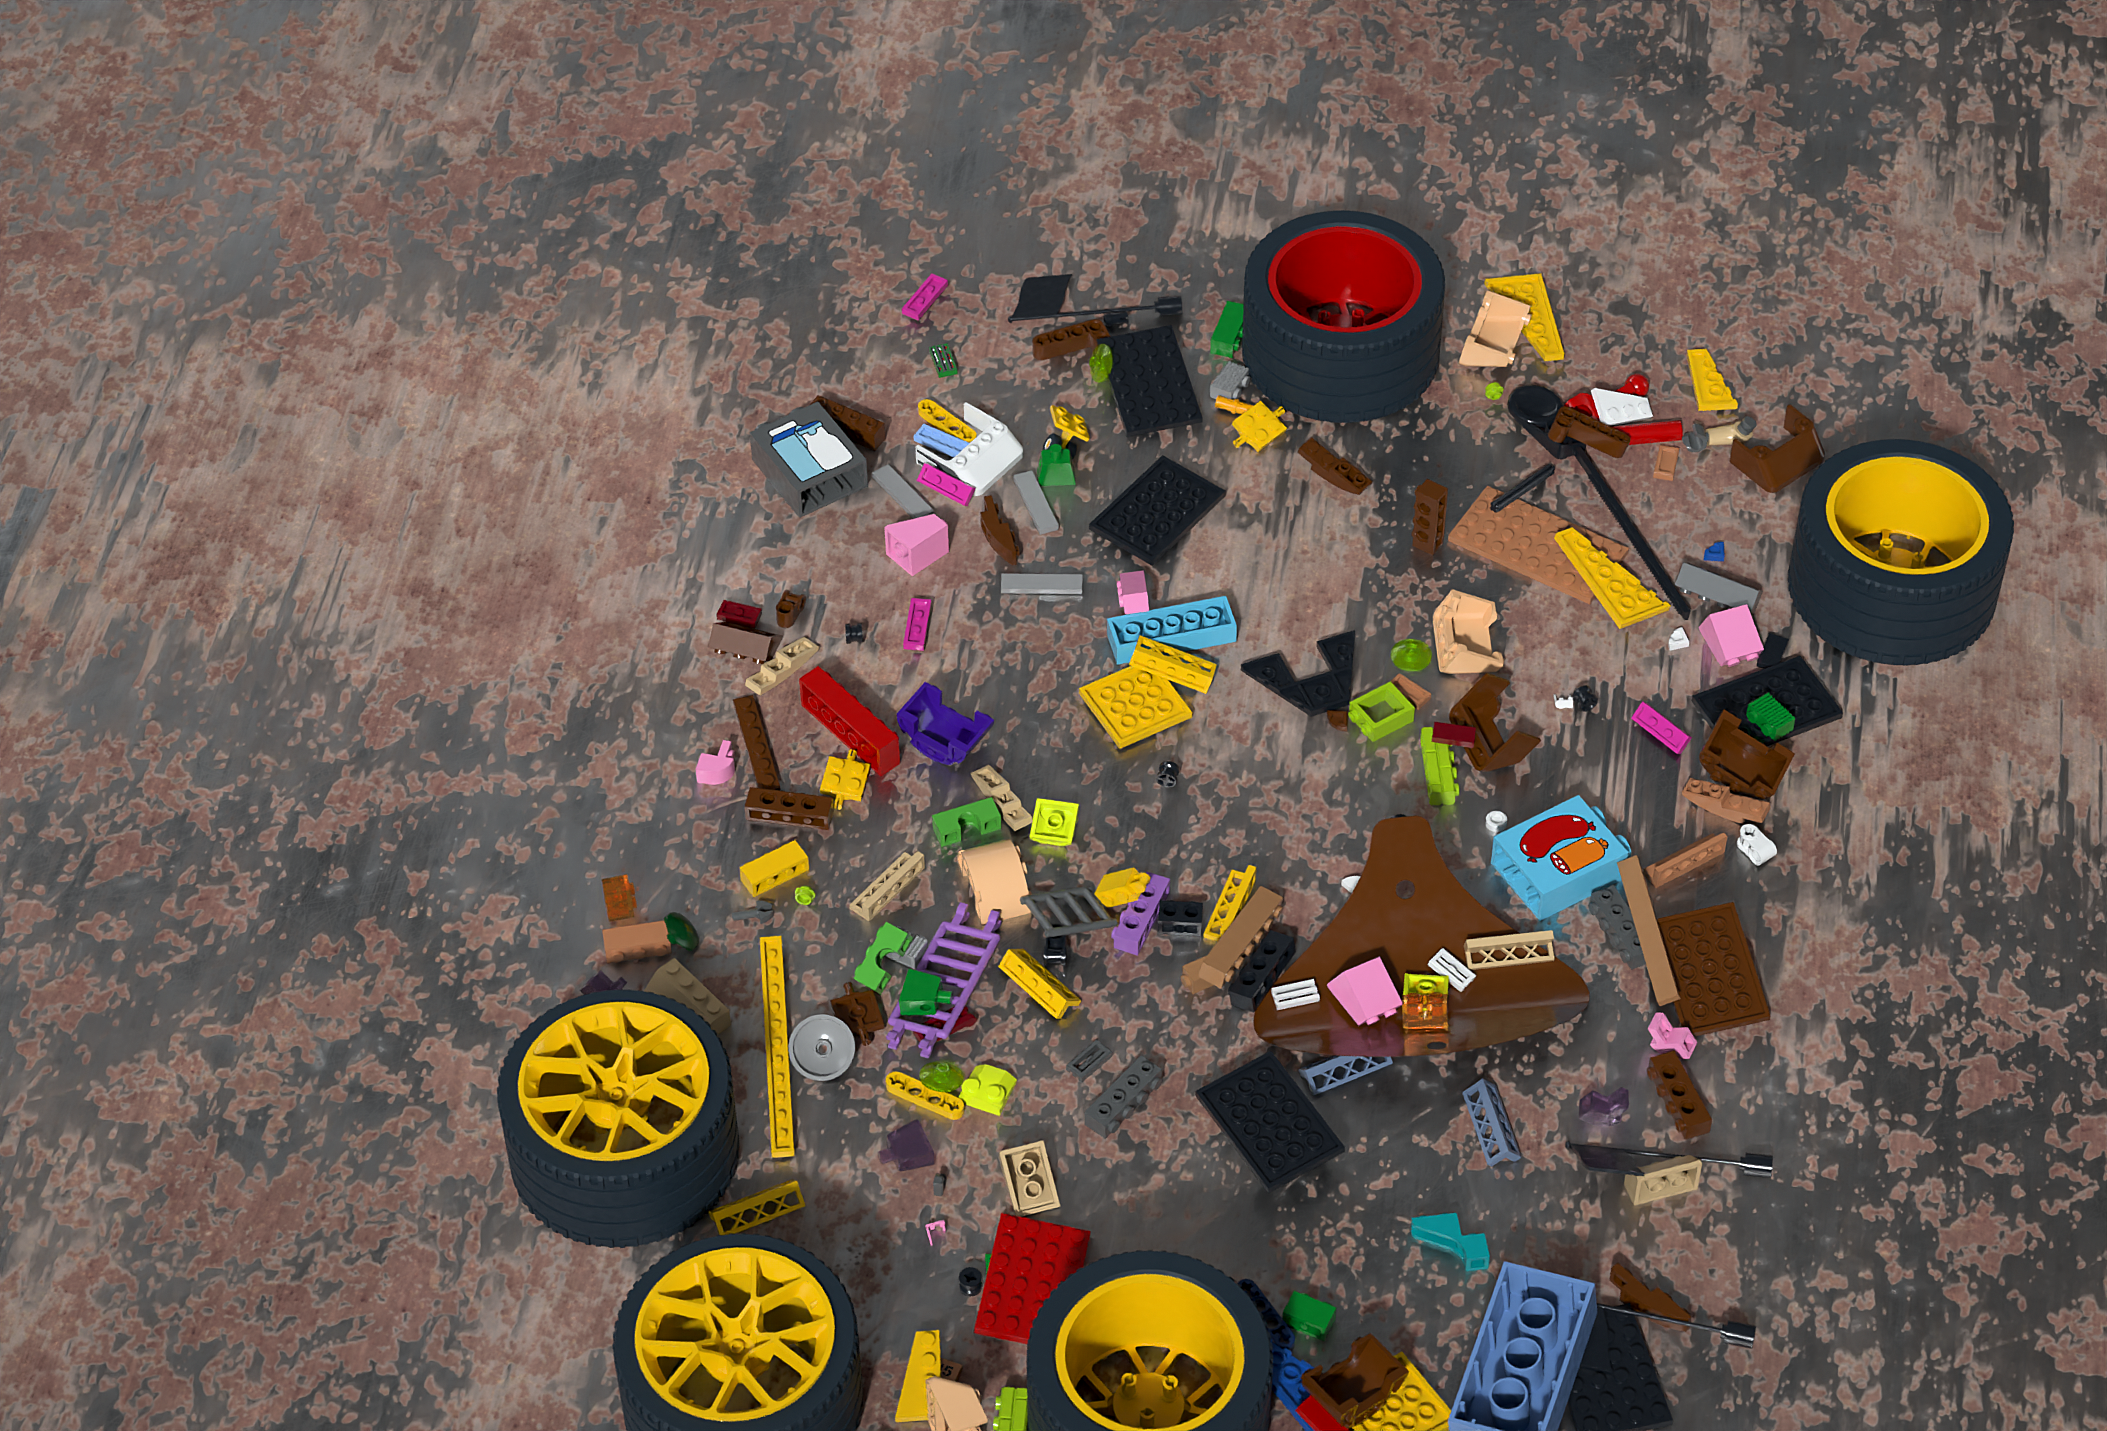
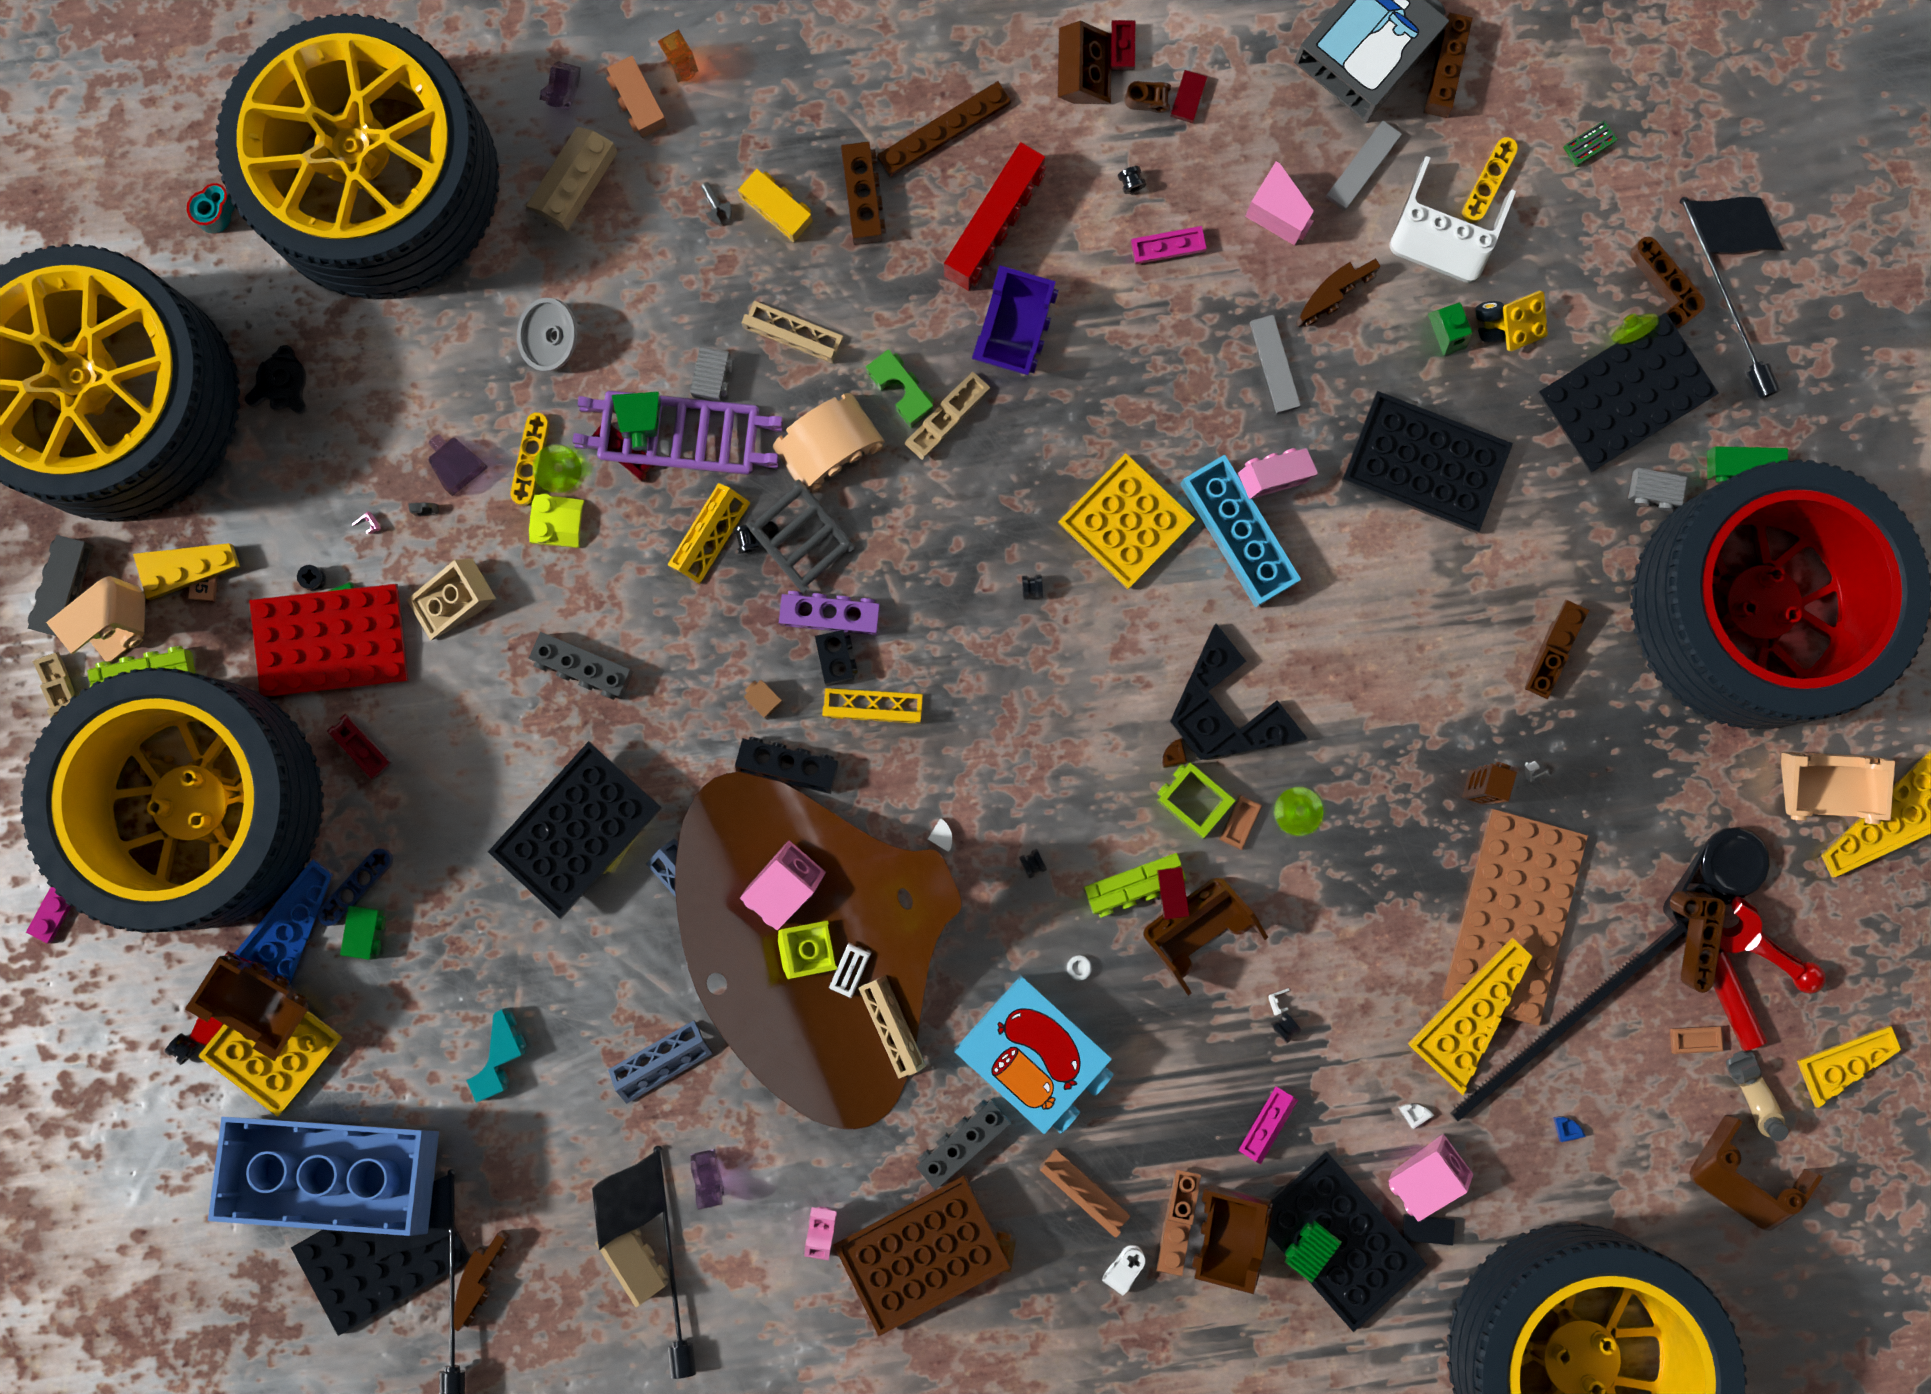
camera: 70 degrees right, 35 degrees up
dark green dish [664,912,699,951] -> none
bright pink brick [696,740,735,785] -> none
yellow fence [708,1179,806,1236] -> none
tan slope [745,637,819,695] -> none
yellow plate [760,936,794,1158] -> none
lime plate [795,885,816,905] -> none
yellow plate [820,749,870,810] -> none
reddish brown plate [830,982,884,1046] -> none
bright green arch [853,922,913,995] -> none
dark pink plate [902,274,948,320] -> none
light blue plate [913,424,970,458] -> none
dark pink plate [917,463,976,506] -> none
light grey tile [1013,470,1059,535] -> none
neon yellow slope [1029,798,1079,846] -> none
dark grey tile [1066,1039,1113,1082] -> none
yellow brick [1094,867,1151,908] -> none
black pin [1103,311,1129,327] -> none
yellow fence [1129,635,1217,694] -> none
medium nougat brick [1198,886,1283,988] -> none
light orange pin [1215,395,1254,414] -> none
yellow plate [1232,401,1287,452] -> none
white tile [1271,979,1320,1010] -> none
clear orange brick [1402,992,1448,1029] -> none
light nougat windscreen [1433,589,1504,674] -> none
lime plate [1485,382,1504,400] -> none
black axle [1490,464,1555,513] -> none
white wing [1591,388,1653,426] -> none
medium nougat tile [1617,855,1680,1006] -> none
reddish brown brick [1647,1051,1712,1140] -> none
brick [1675,562,1763,614] -> none
none -> teal piece [186,183,235,234]
none -> dark red tile [1170,70,1208,123]

